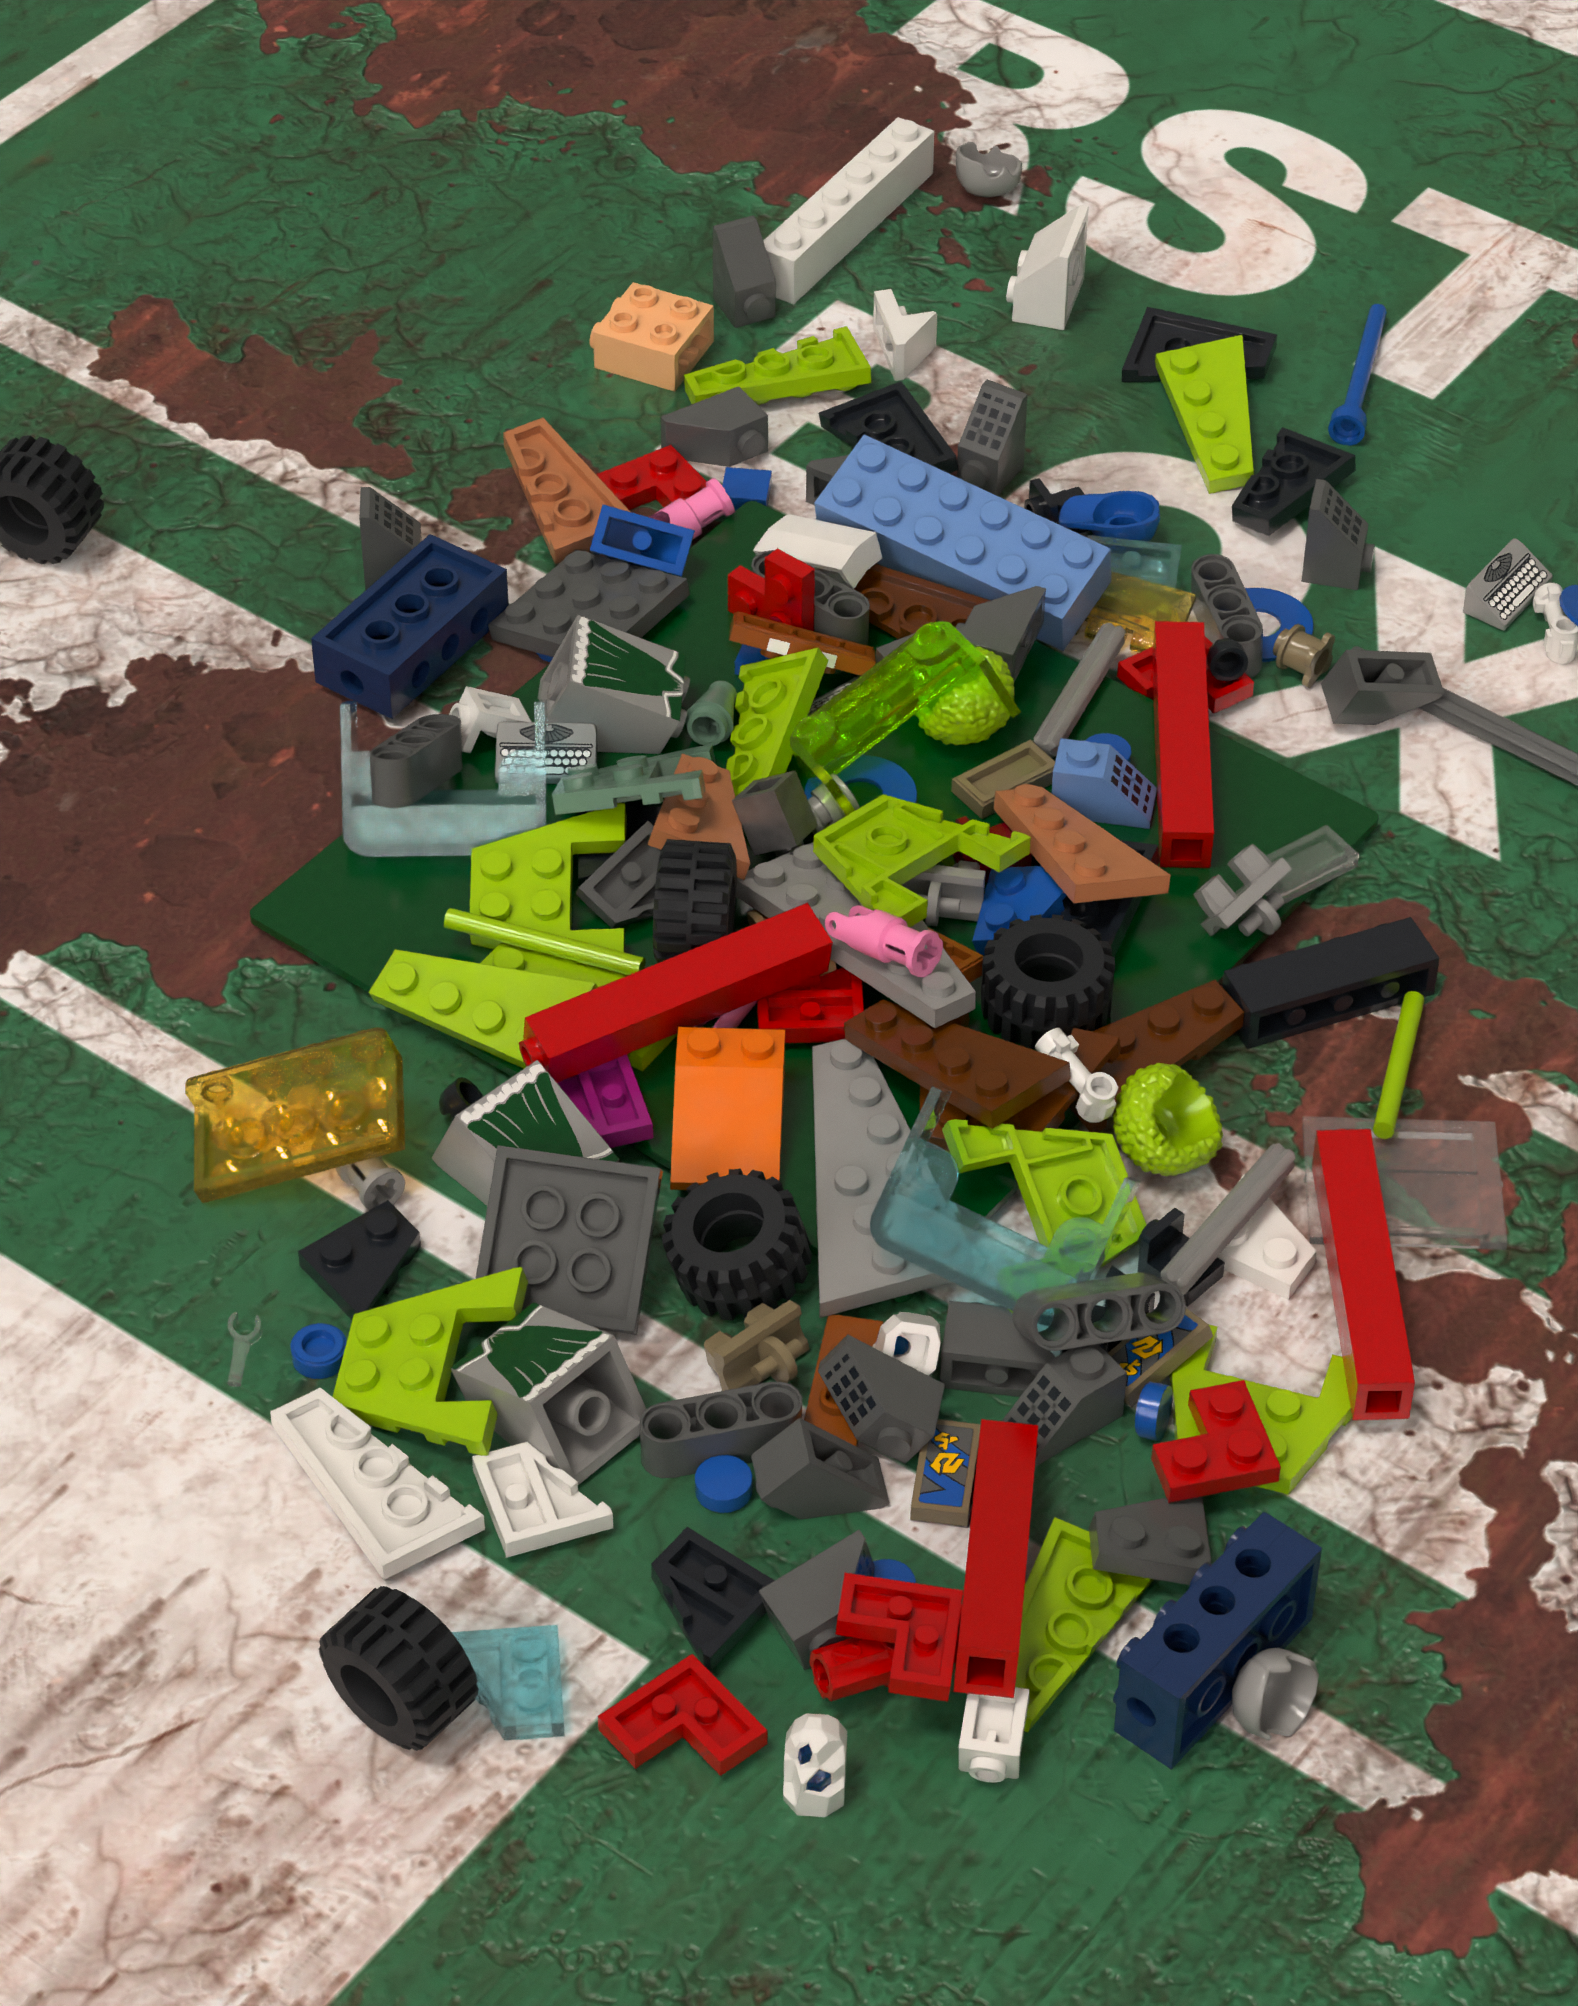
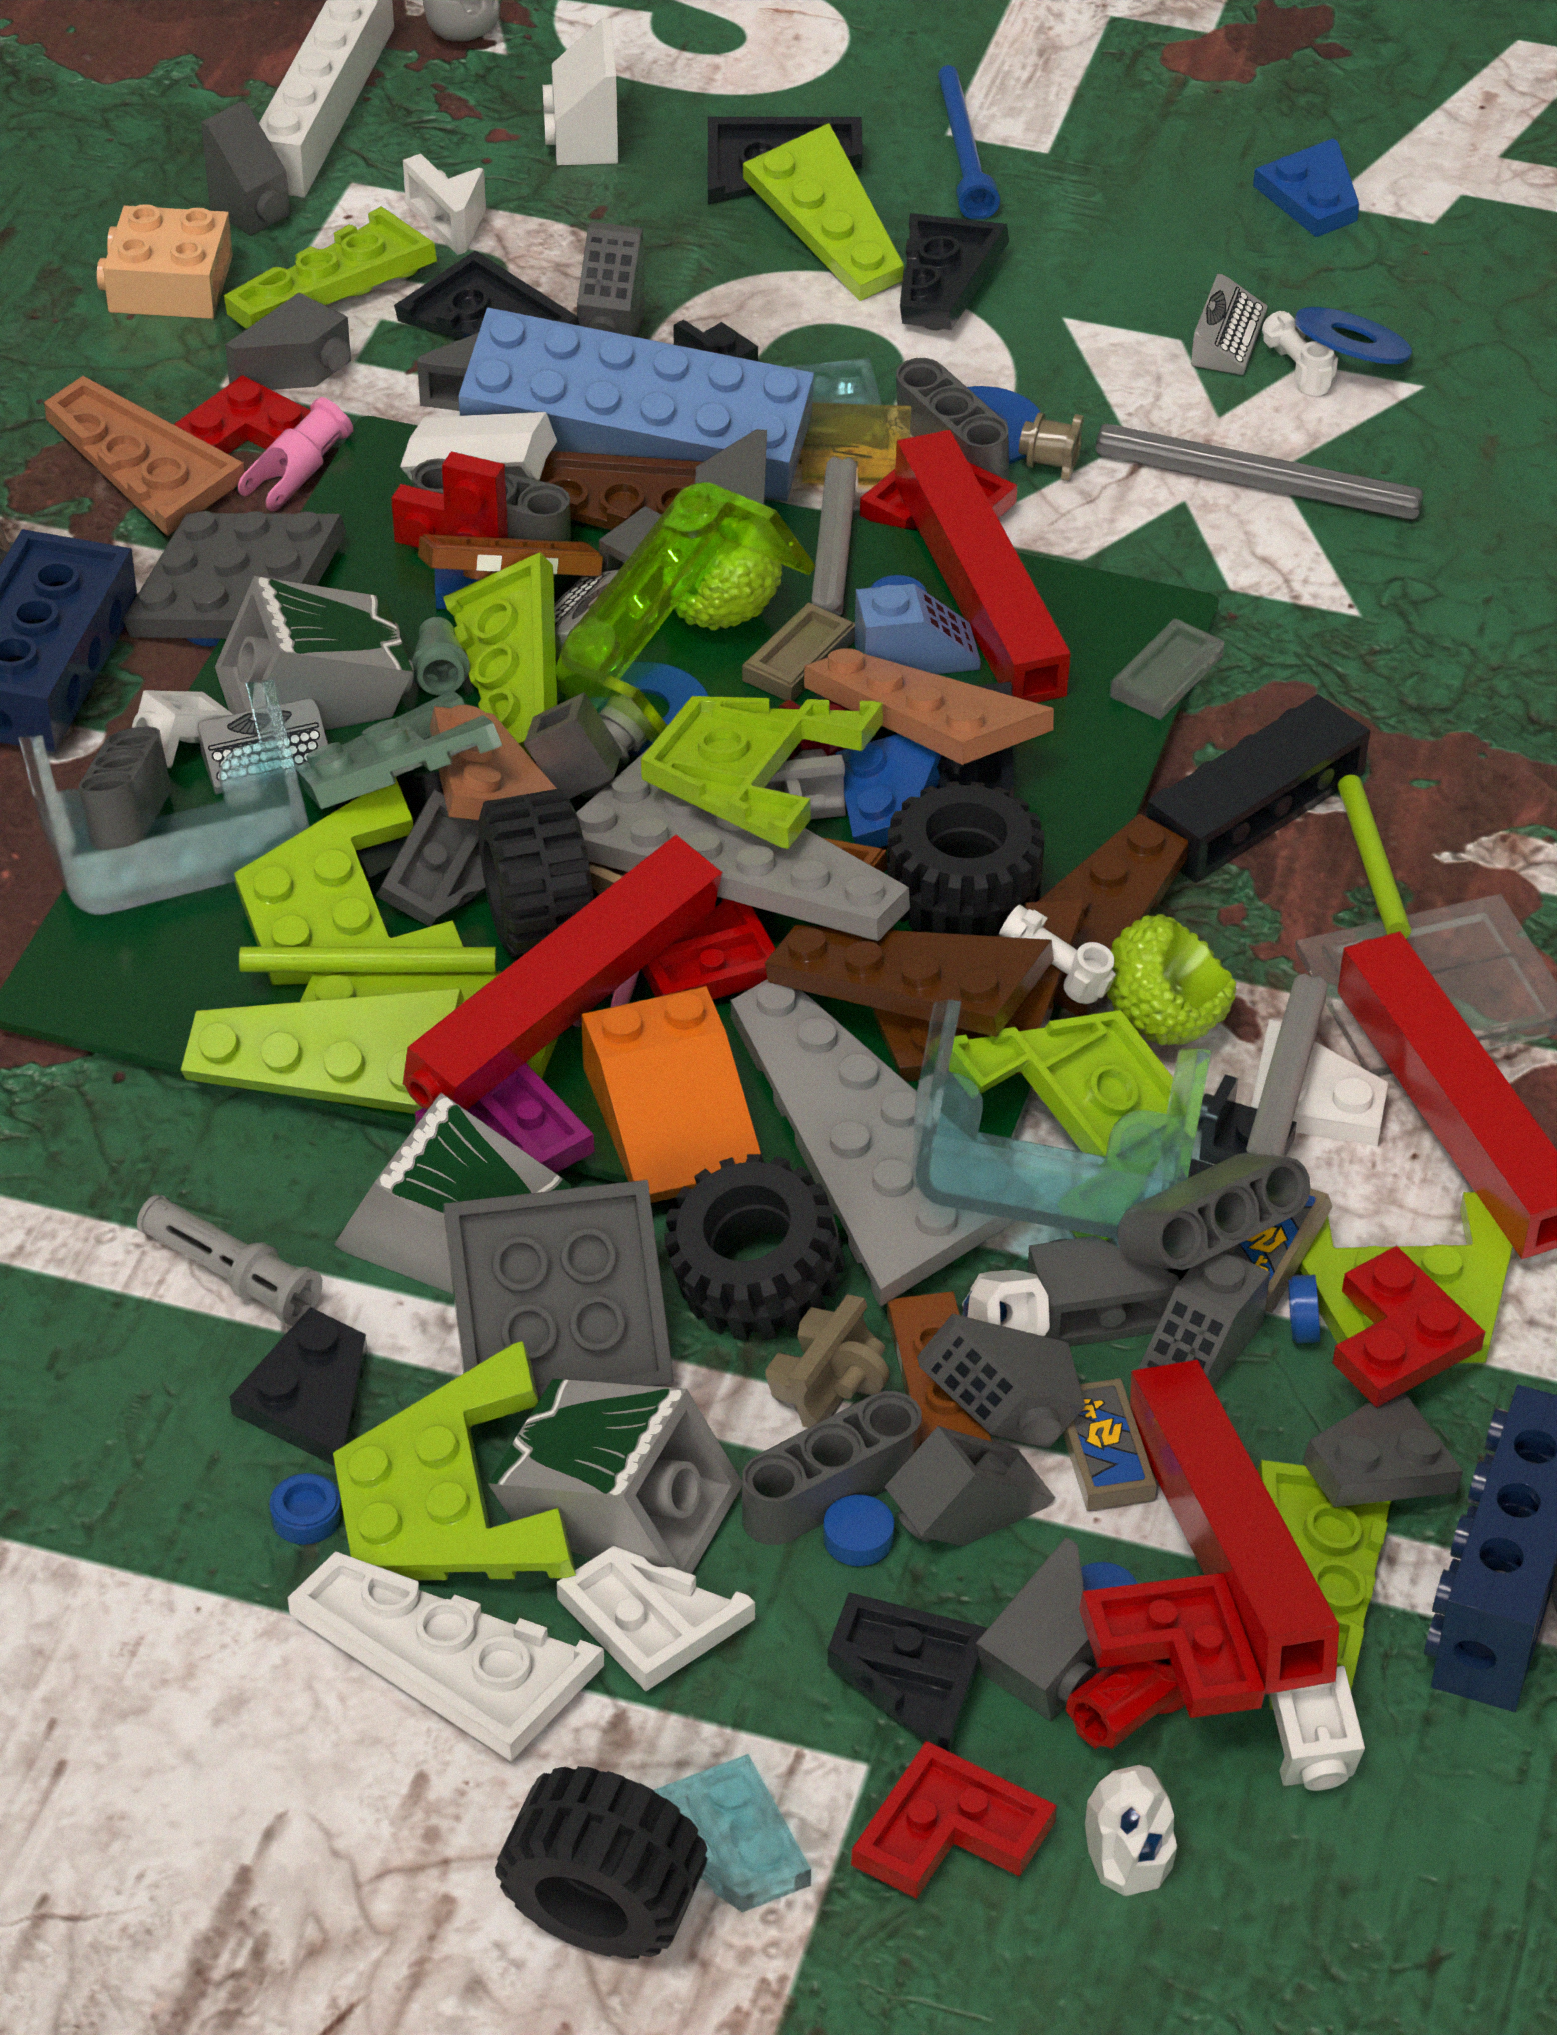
camera: 20 degrees left, 0 degrees up
clear yellow bracket [185,1027,405,1203] -> none
clear hand [227,1312,263,1387] -> none
black hinge [439,1077,483,1123] -> none
blue slope [590,504,695,577] -> none
blue tile [722,467,772,511] -> none
bright pink piece [825,905,943,977] -> none
blue cap [1059,491,1160,551] -> none
light grey hips [1193,844,1292,936] -> none
black hinge [1207,638,1248,682] -> none
dark grey slope [1301,479,1375,590] -> none
dark grey slope [1321,650,1444,725] -> none

